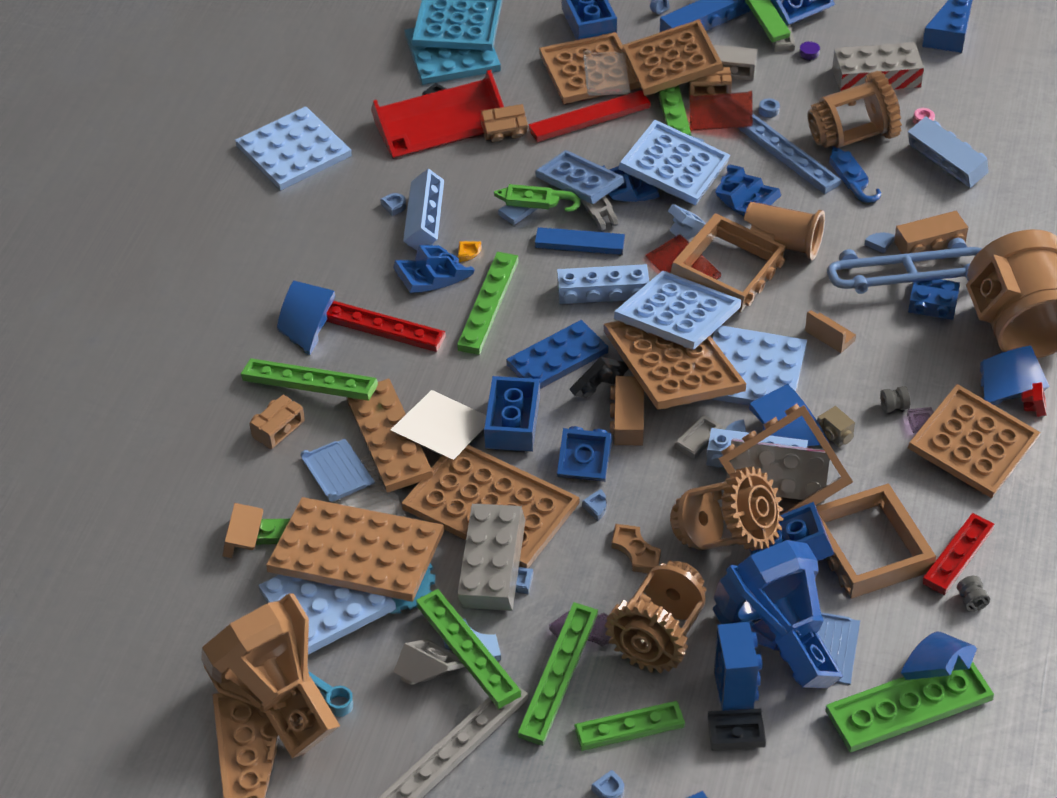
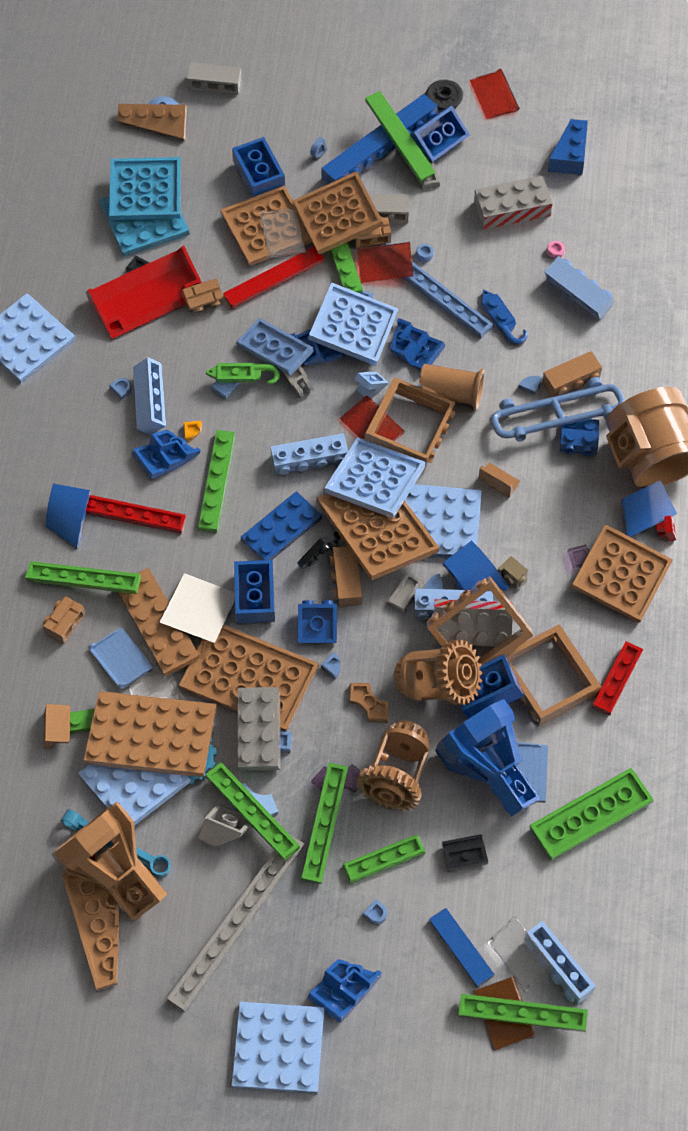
camera: 10 degrees left, 15 degrees up
blue tile [535,227,625,255] -> none
blue brick [714,622,762,710] -> none
dark purple tile [799,41,820,60] -> none
medium nougat piece [807,71,902,148] -> none
dark grey wheel [880,386,911,413] -> none
blue slope [901,631,977,680] -> none
dark grey wheel [956,575,991,612] -> none

